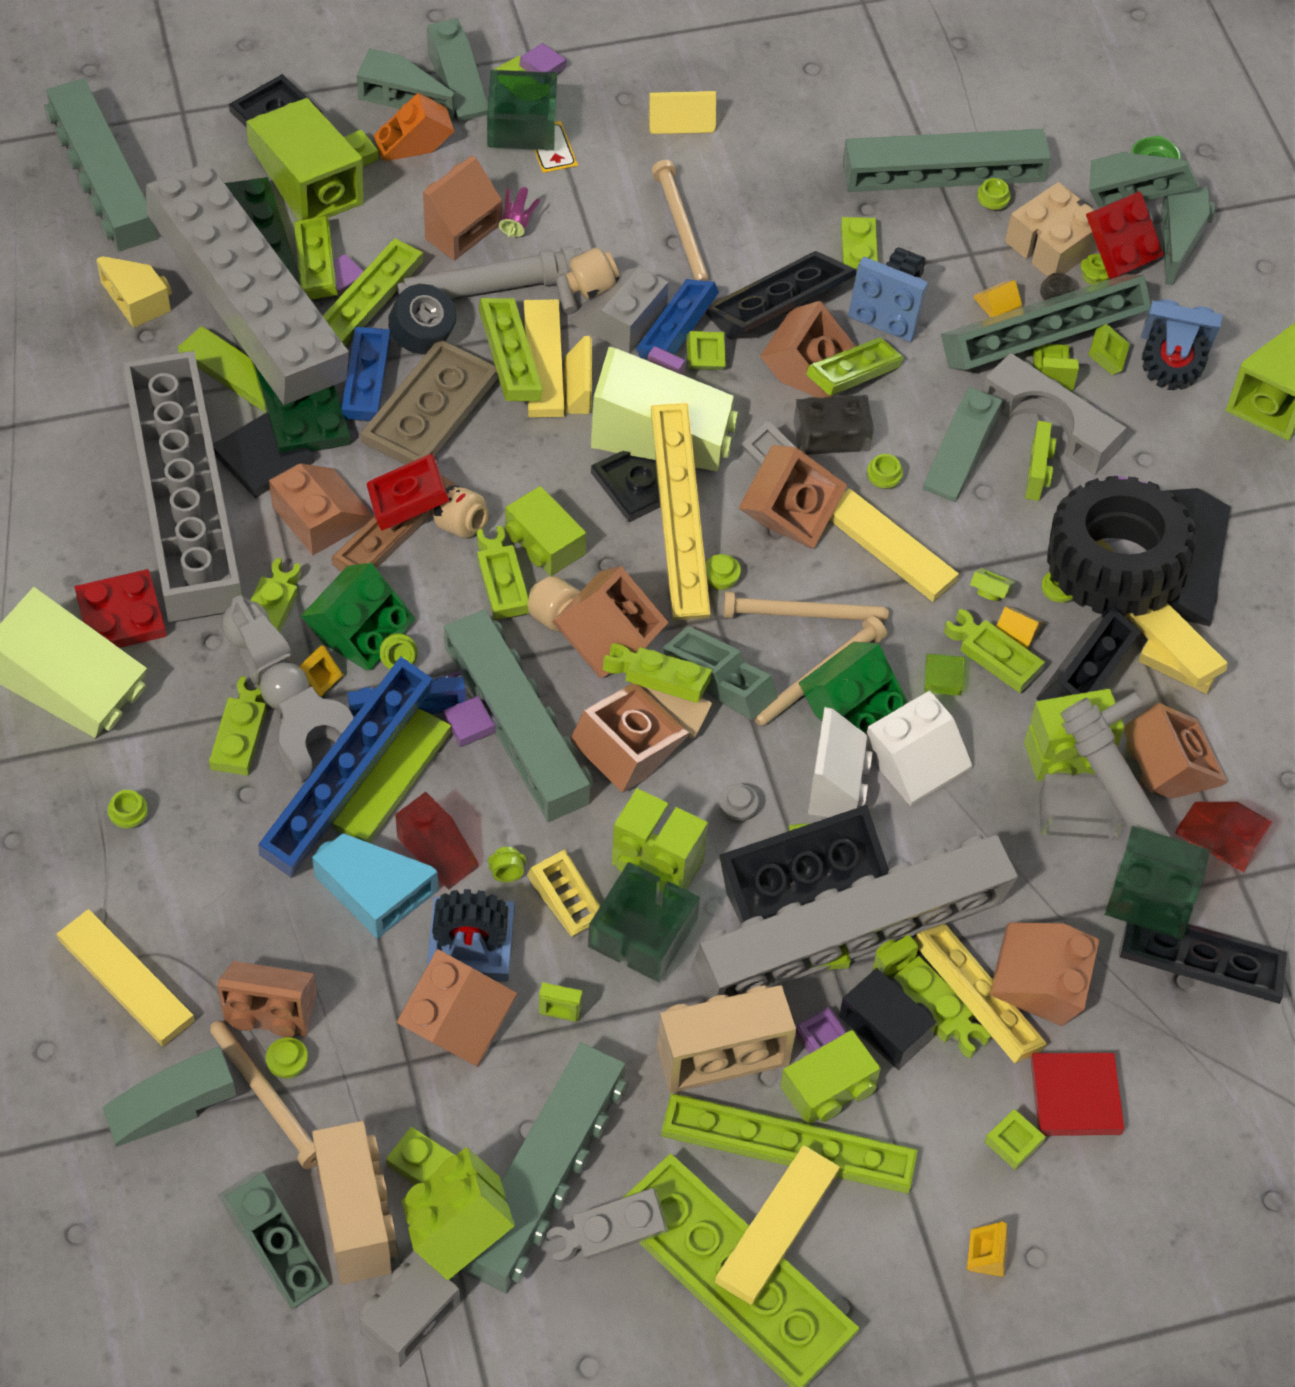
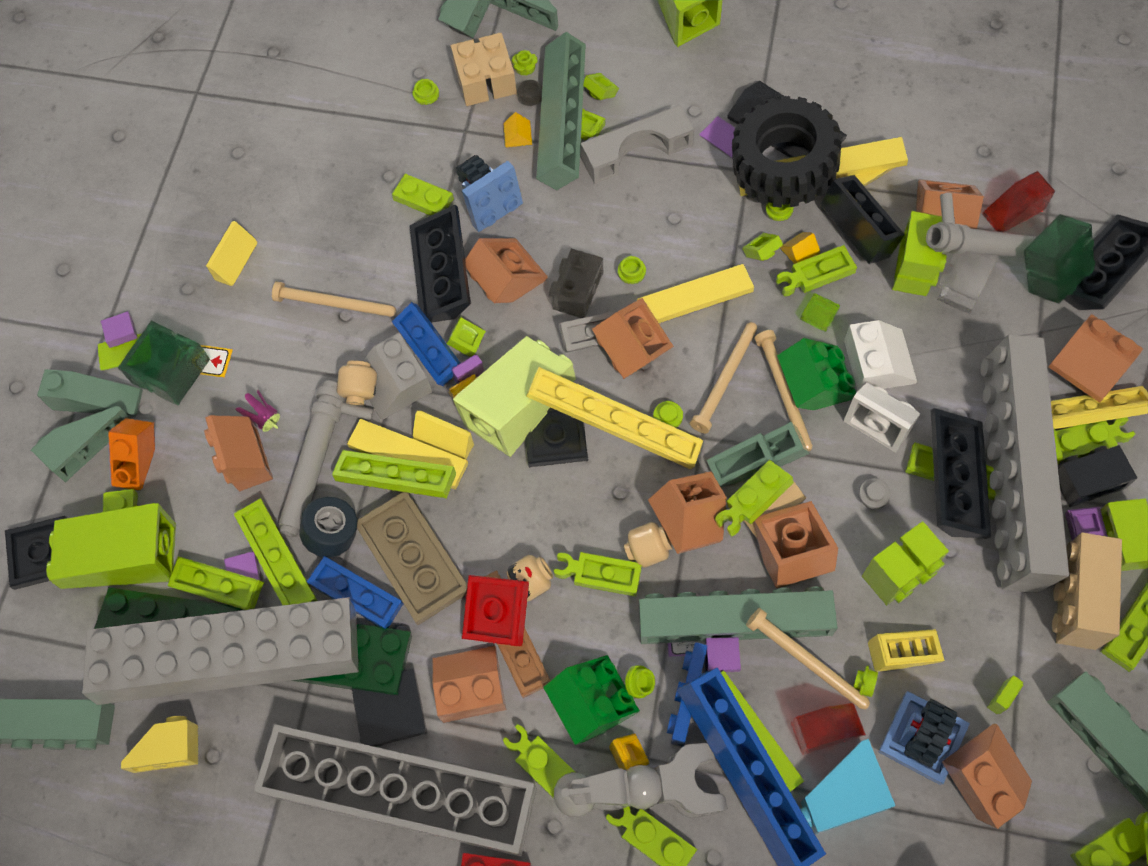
camera: 55 degrees left, 10 degrees up
lime tile [178,326,266,413] -> none
lime brick [504,486,586,576] -> none
clear green piece [588,862,700,983] -> none
lime tile [806,337,904,396] -> none
sand green brick [842,129,1051,192] -> none
sand green slope [922,387,1002,503] -> none
lime plate [1025,421,1056,501] -> none
lime tile [1040,357,1079,392] -> none
red plate [1086,191,1164,279] -> none
plate [1141,299,1223,391] -> none
none -> tan bar [746,608,870,710]

